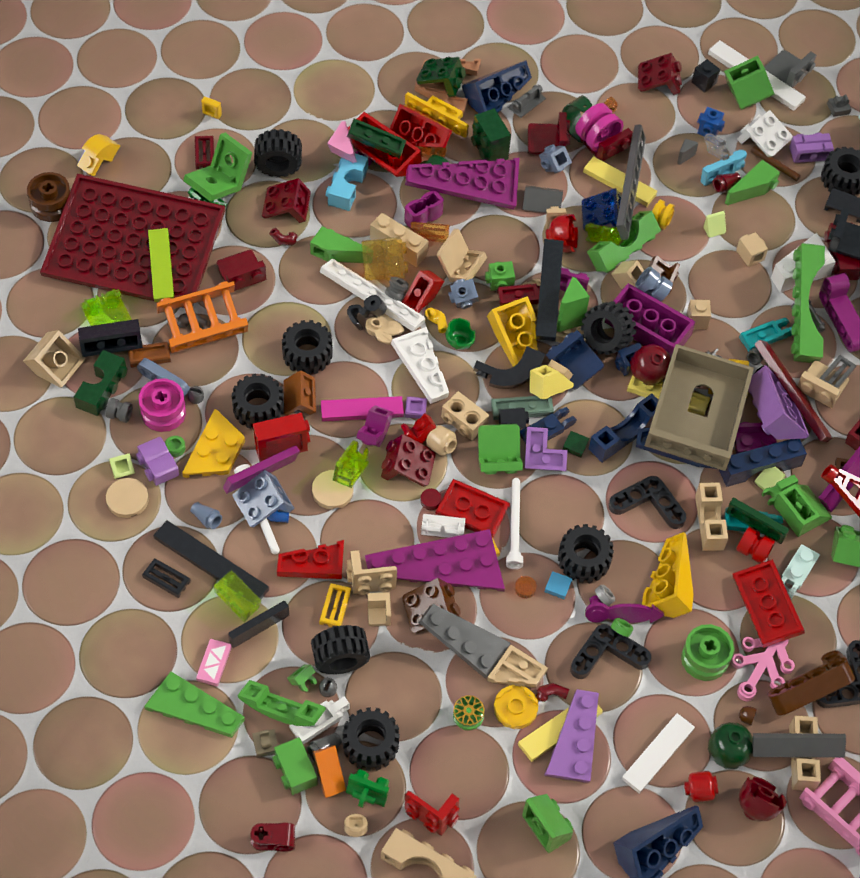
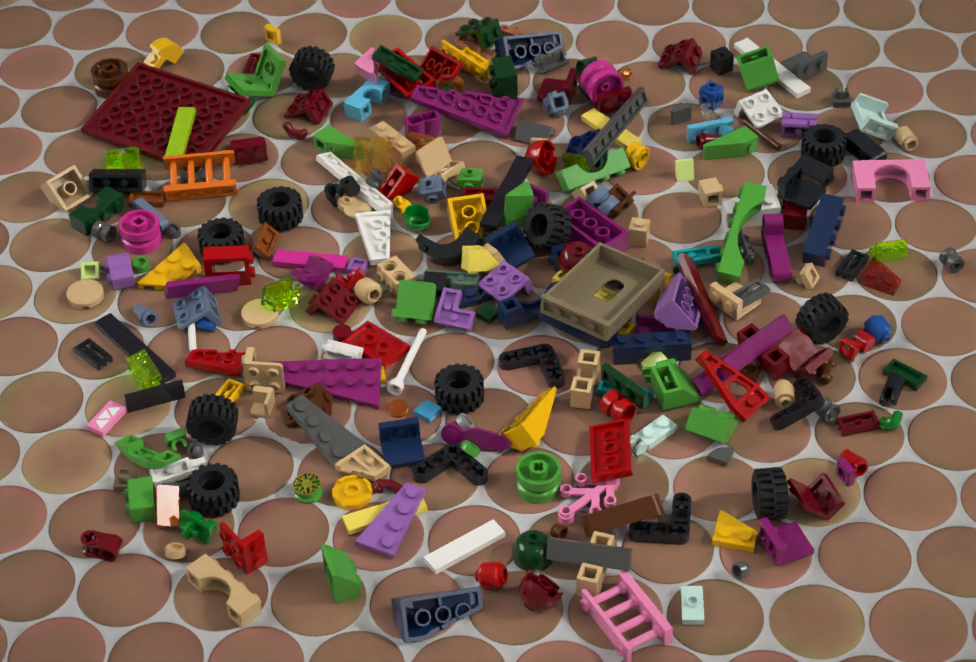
camera: 20 degrees right, 15 degrees down
bright green wing [144,672,245,738] -> none
none -> dark blue bracket [378,417,425,468]
none -> medium lavender bracket [479,261,533,301]

